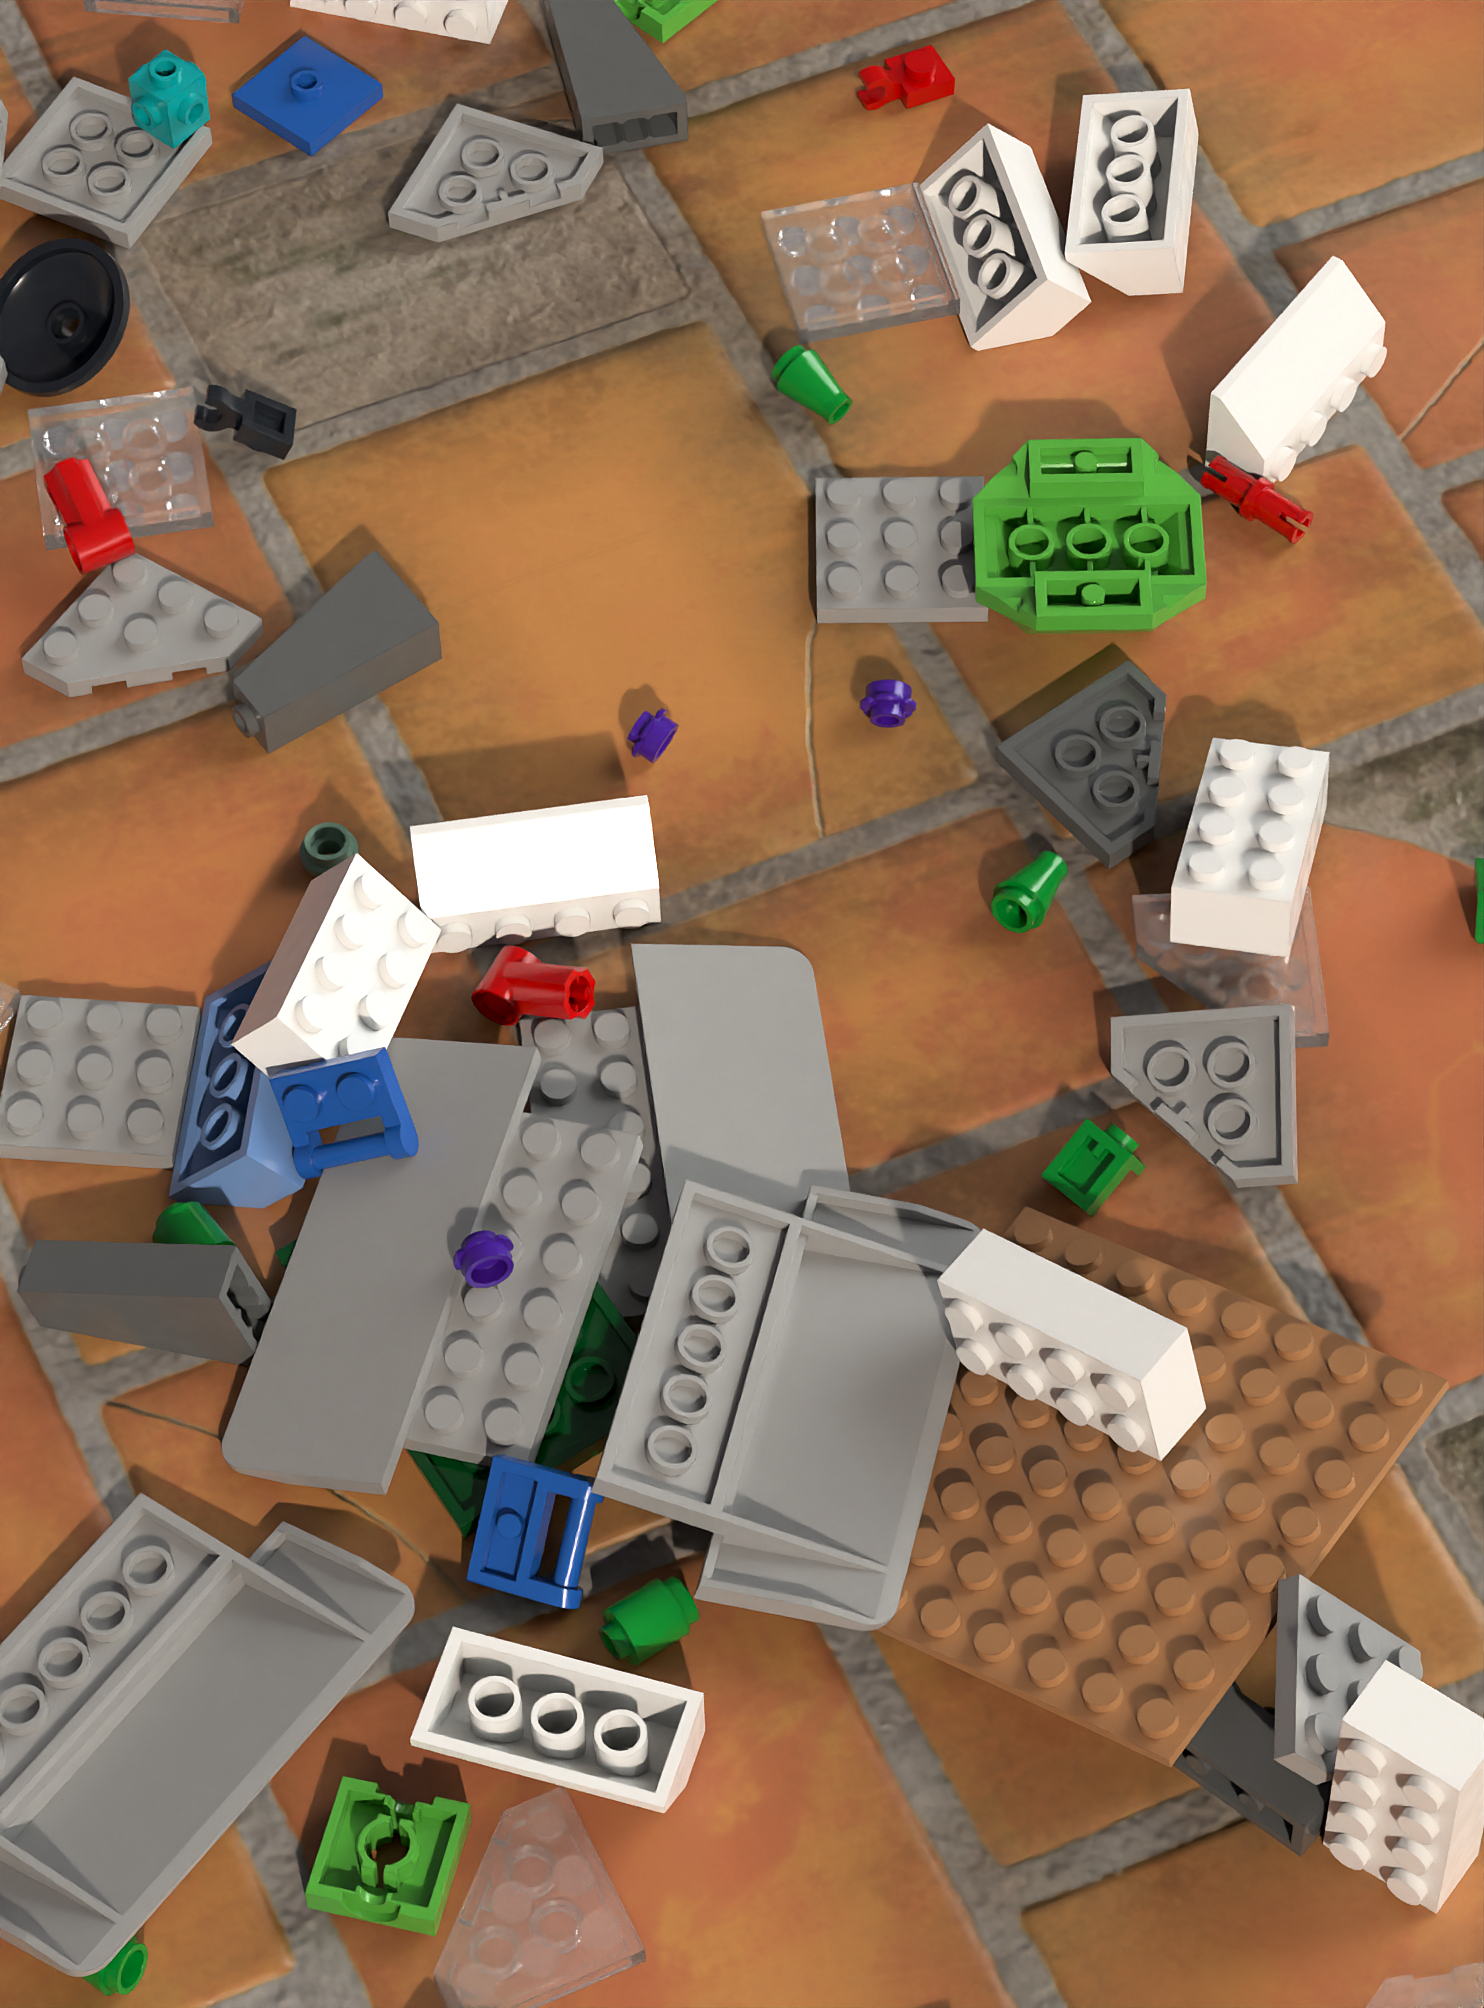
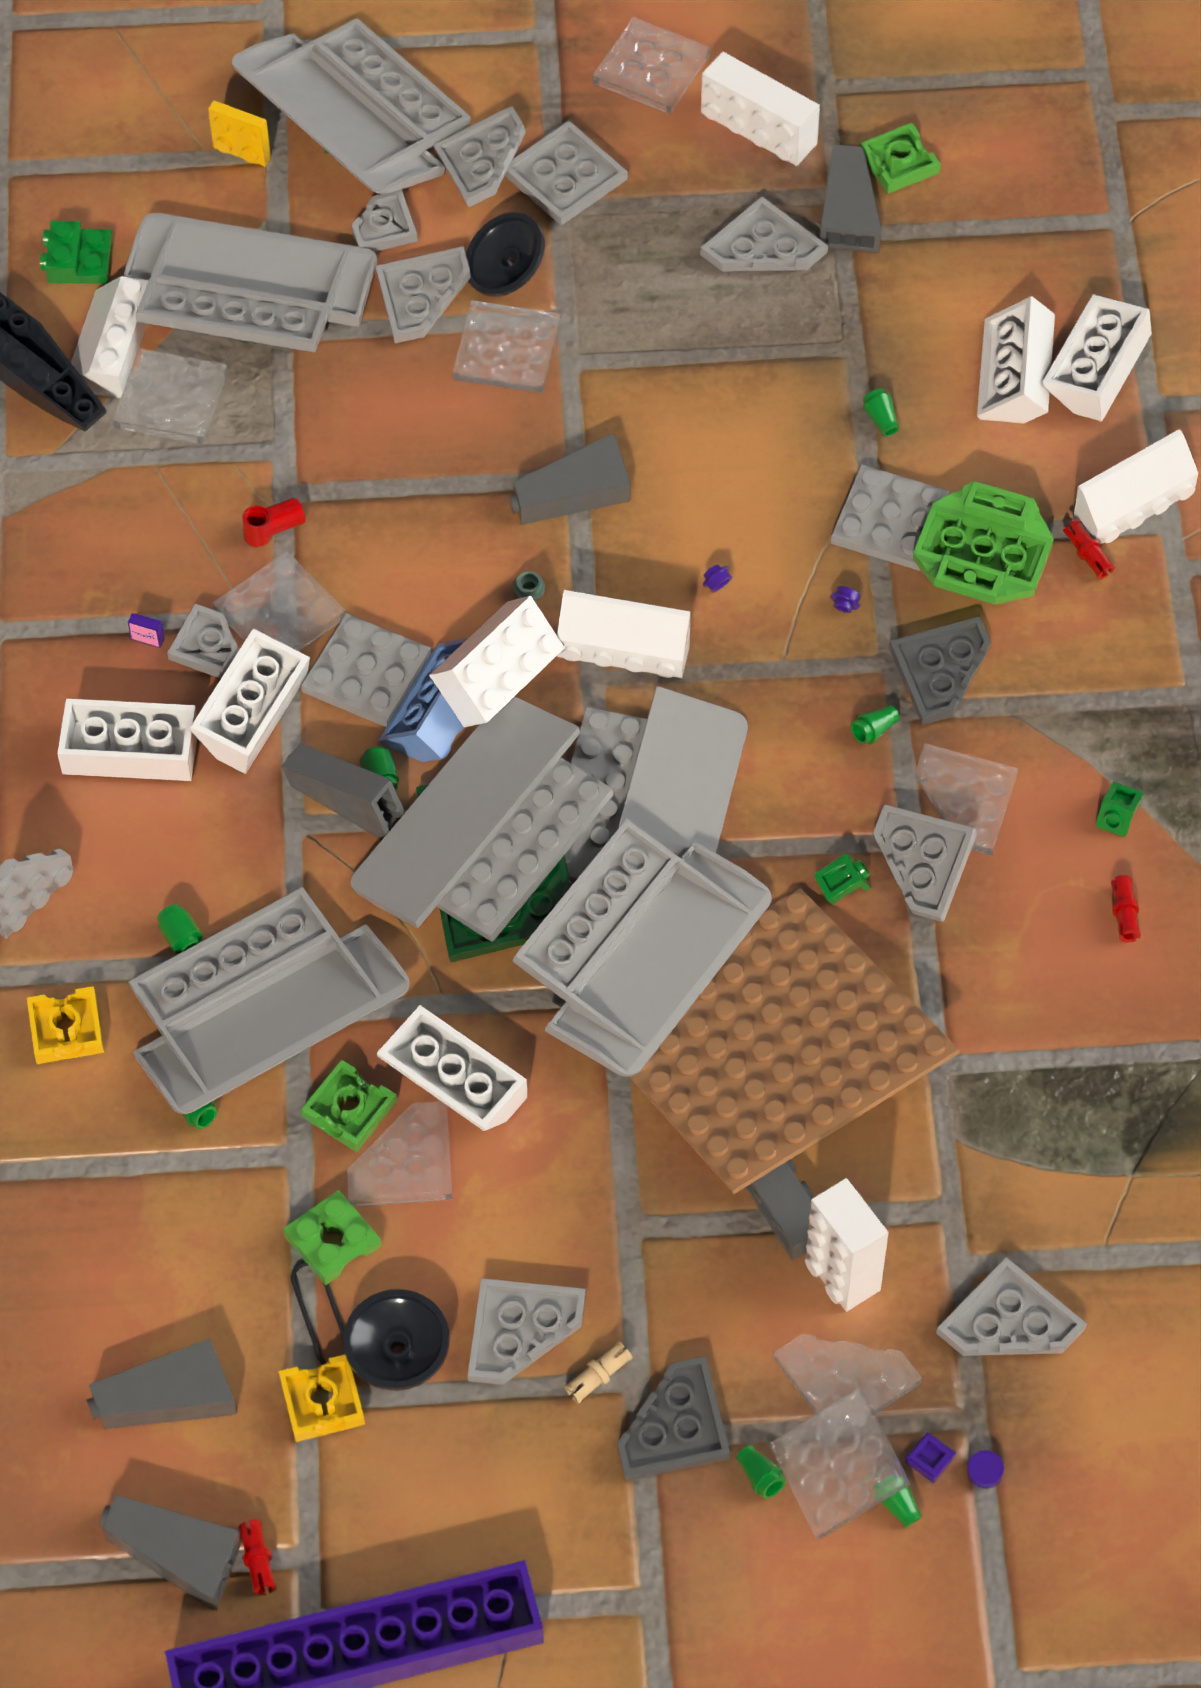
camera: 20 degrees right, 5 degrees up
light grey plate [21,553,264,697] -> none
red piece [43,457,136,575] -> none
teal brick [128,49,210,149] -> none
black plate [193,385,297,460] -> none
blue plate [232,36,383,157] -> none
blue plate [269,1047,419,1180] -> none
dark purple plate [453,1230,514,1288] -> none
blue plate [466,1454,604,1609] -> none
red piece [471,946,596,1026] -> none
green brick [599,1576,699,1666] -> none
clear plate [761,182,960,345] -> none
red plate [857,45,955,110] -> none
white brick [937,1229,1206,1461] -> none
white brick [1170,738,1330,958] -> none
light grey plate [1274,1574,1423,1785] -> none

